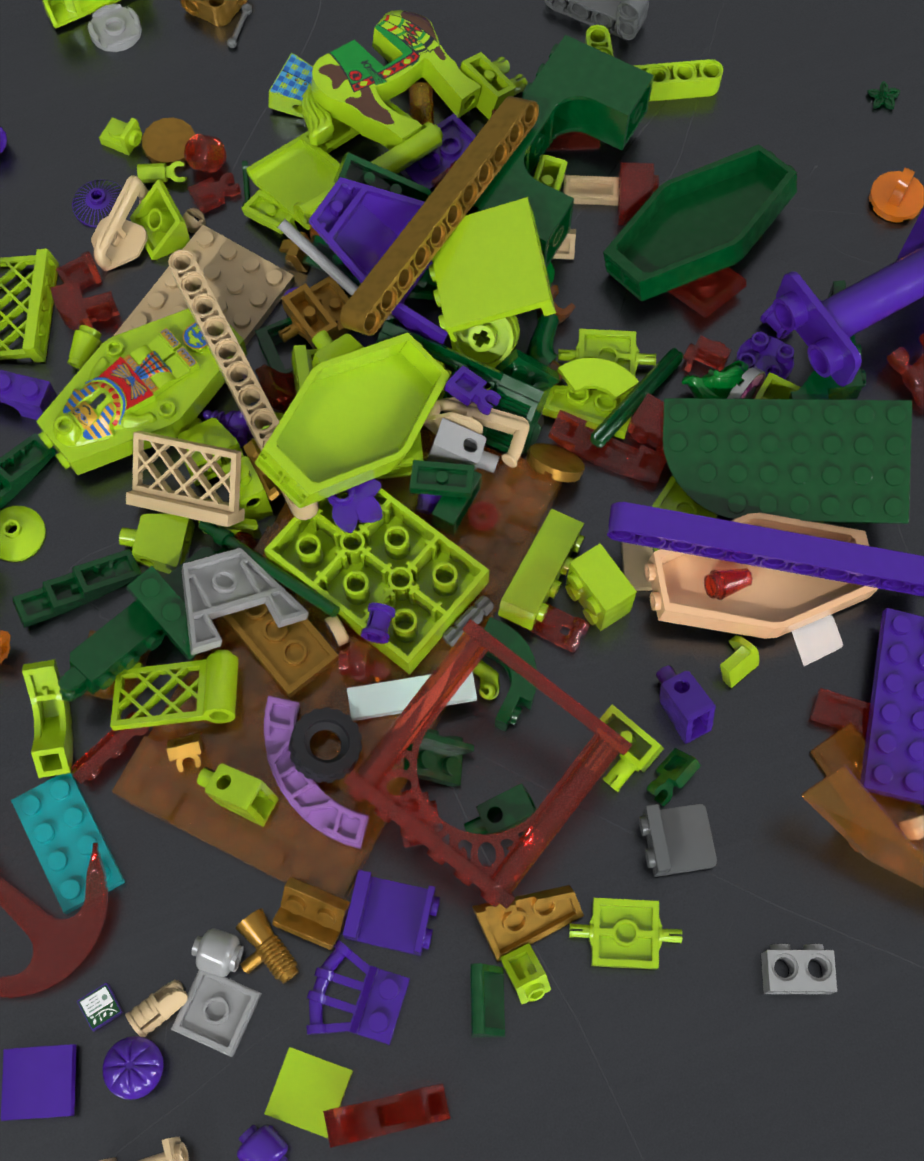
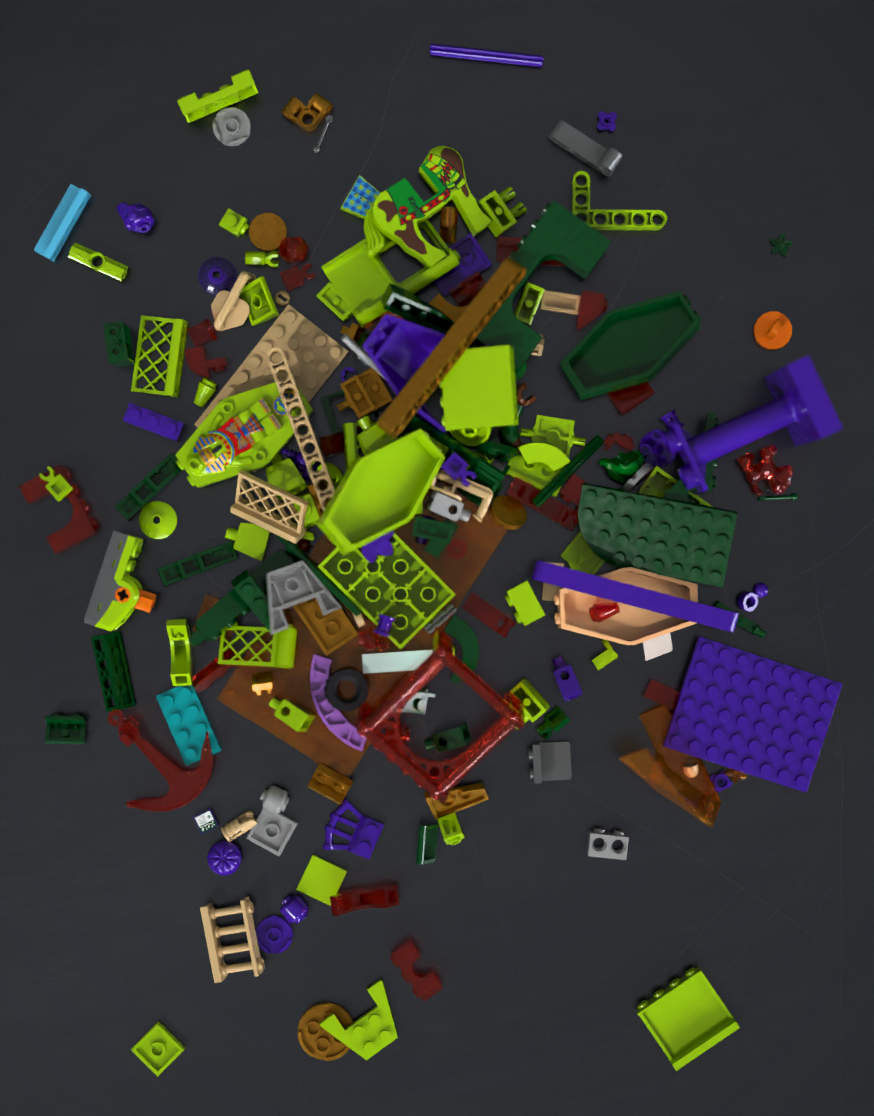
camera: 10 degrees right, 20 degrees up
dark purple slope [1,1044,76,1121] -> none
pearl gold piece [235,908,299,984] -> none
dark green hinge [242,161,250,207] -> none
dark purple panel [343,870,440,956] -> none
lime brick [498,509,585,630] -> none
lime plate [569,898,682,970] -> none

